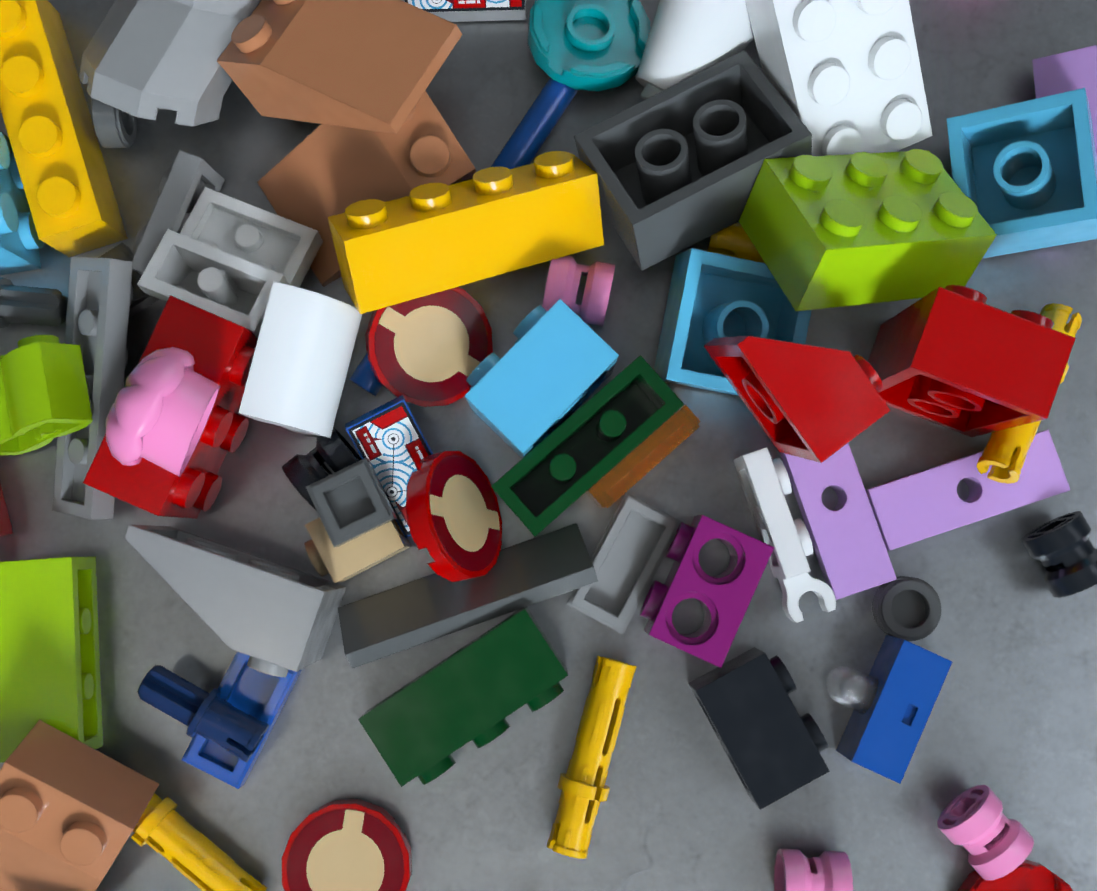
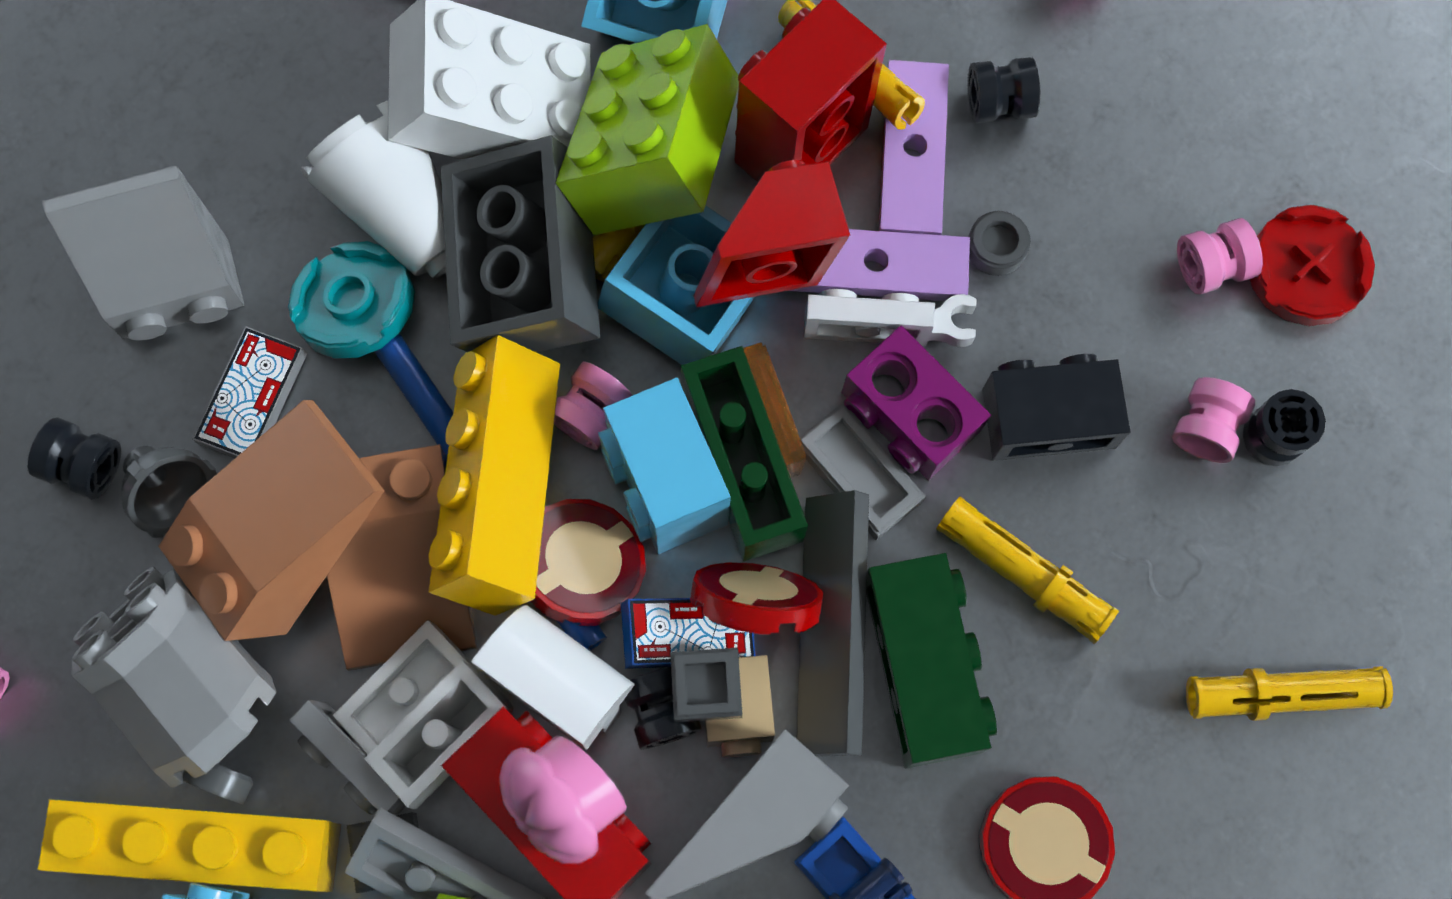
camera: 70 degrees left, 10 degrees down
blue piece [826,635,952,784] -> none

